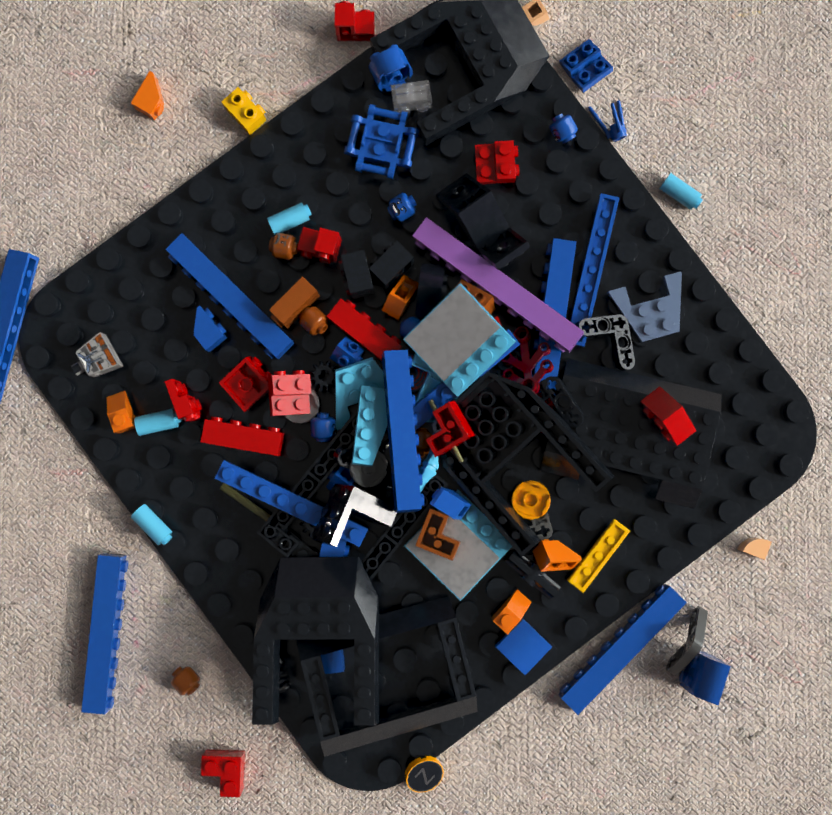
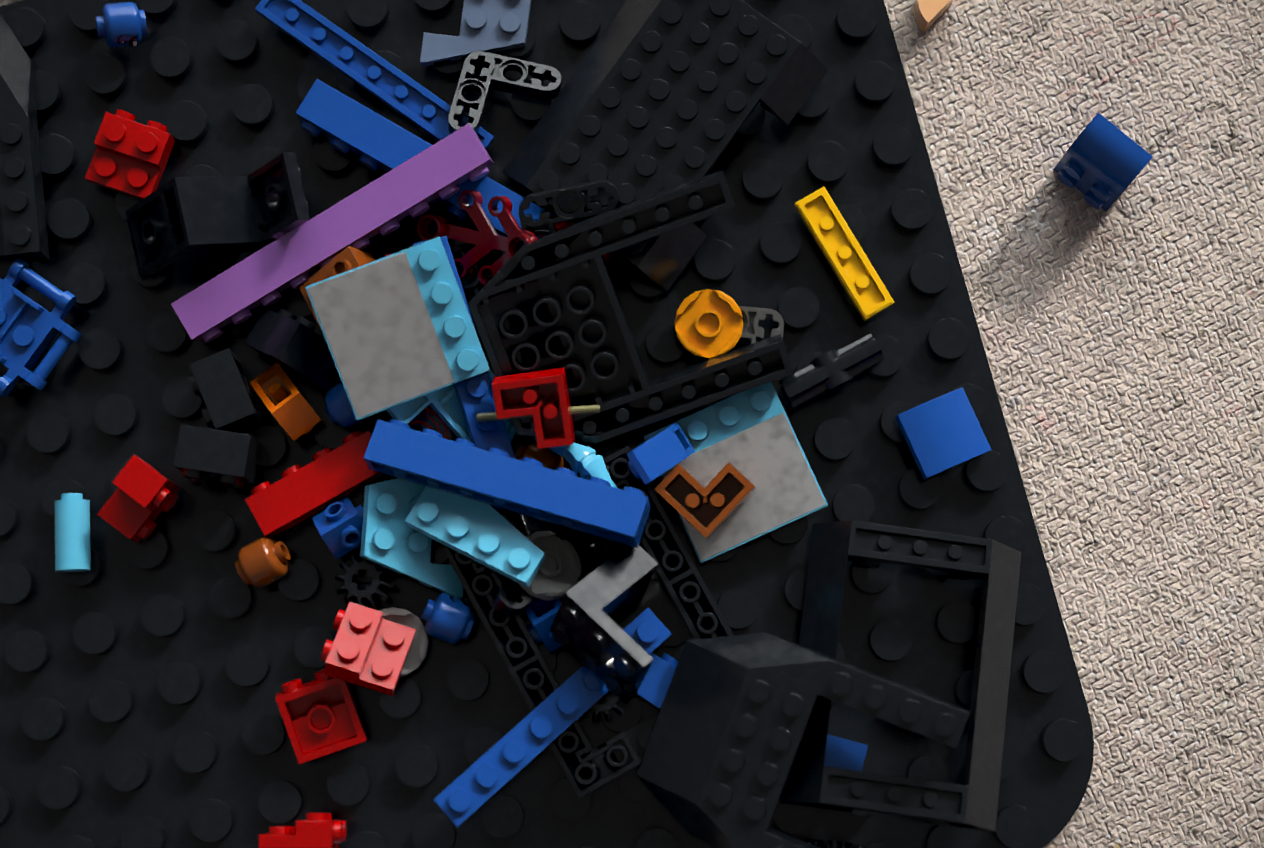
camera: 70 degrees left, 5 degrees down
blue brick [165,233,294,359] -> none
blue slope [194,306,227,352] -> none
red brick [201,416,284,456] -> none
olive bar [220,483,271,521] -> none
dark orange head [269,233,298,260] -> none
dark orange brick [269,277,320,329] -> none
blue head [387,193,417,222] -> none
black tile [405,756,444,793] -> none
orange slope [491,589,532,635] -> none
orange slope [532,539,582,572] -> none
blue brick [559,584,687,715] -> none
red brick [641,386,696,446] -> none
dark grey beam [666,606,708,676] -> none

